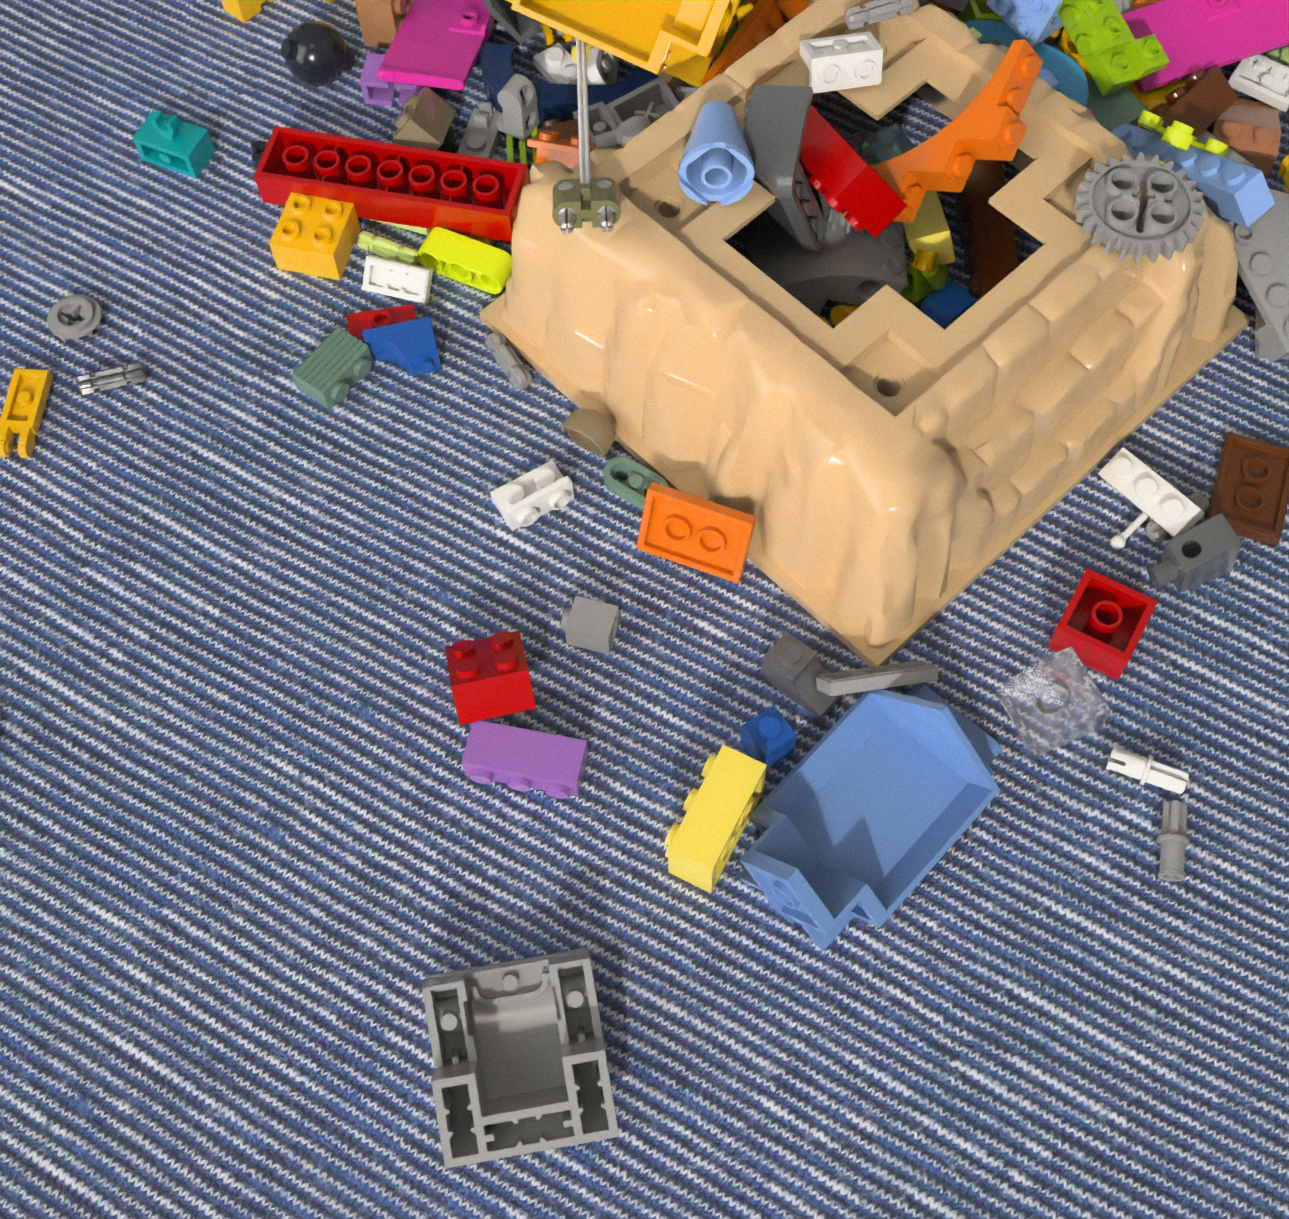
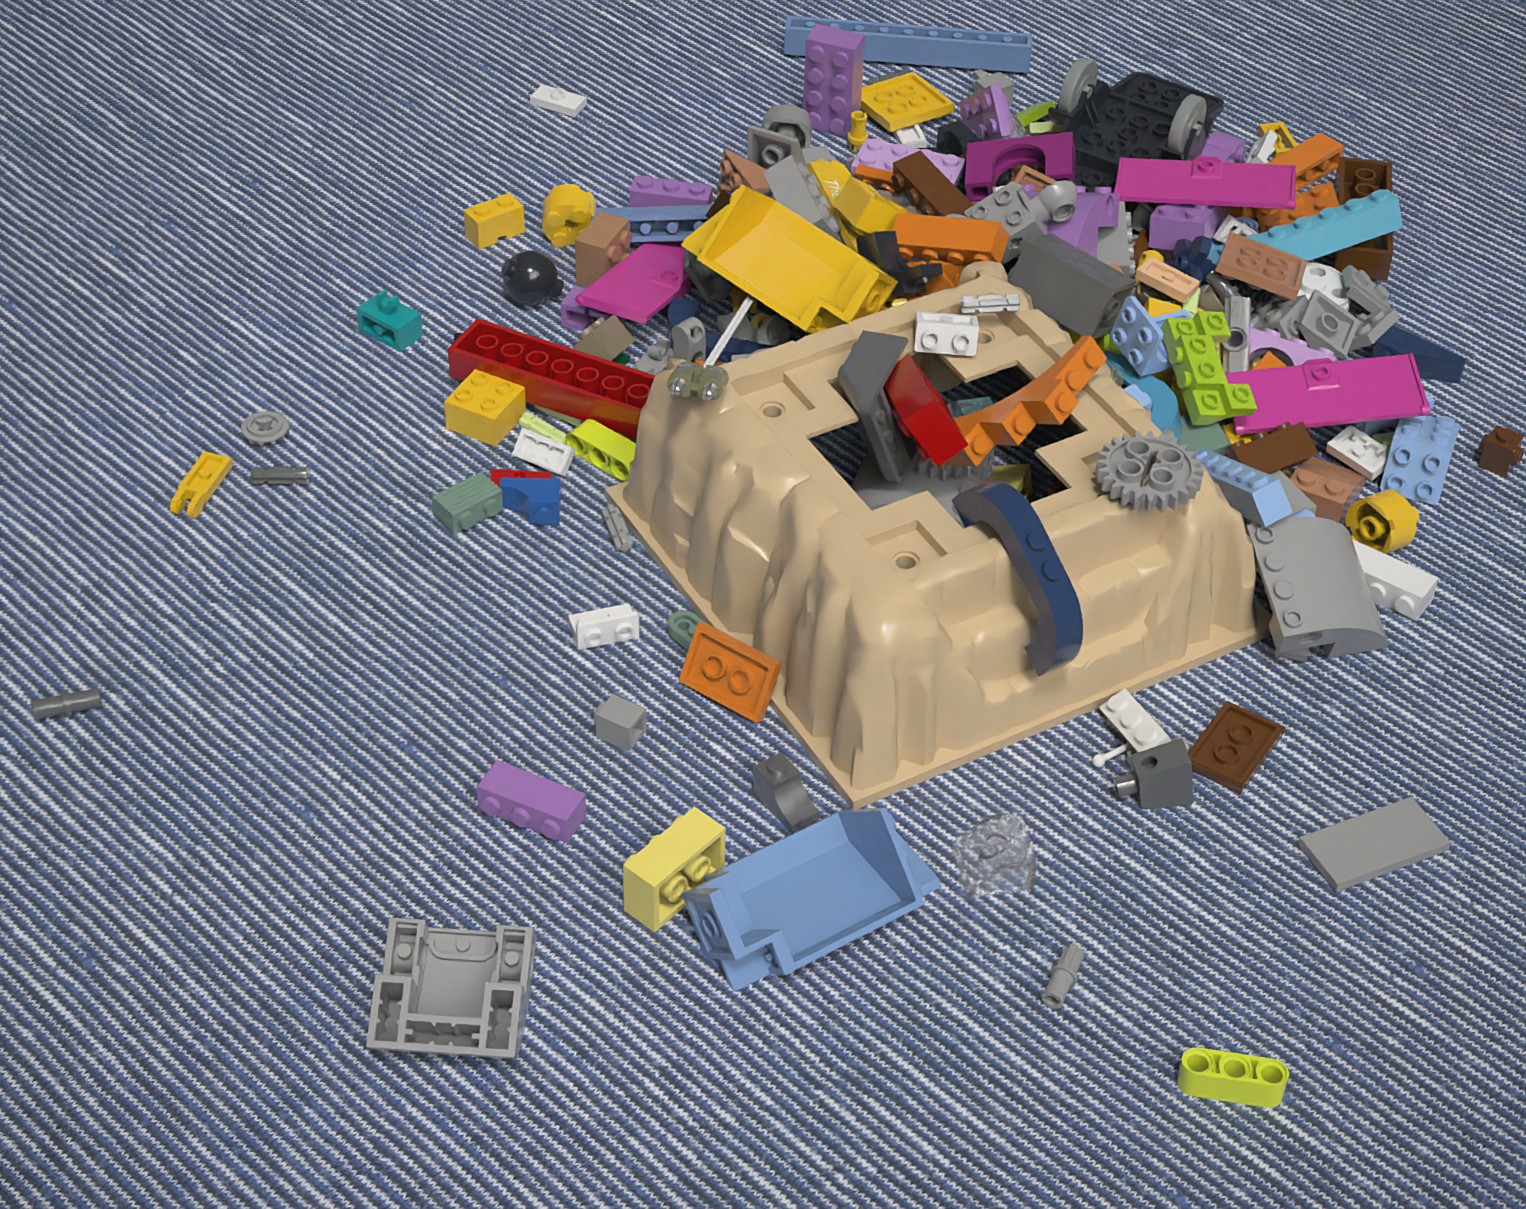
camera: 10 degrees right, 20 degrees down
red brick [445,631,536,725] -> none
dark tan hair [561,408,615,458] -> none
light blue cone [678,101,755,206] -> none
blue brick [741,705,797,770] -> none
light grey tile [816,660,939,696] -> none
red brick [1048,568,1158,681] -> none
white axle [1106,746,1189,794] -> none
neon yellow plant [1137,110,1229,157] -> none
none -> dark blue arch [952,481,1083,677]

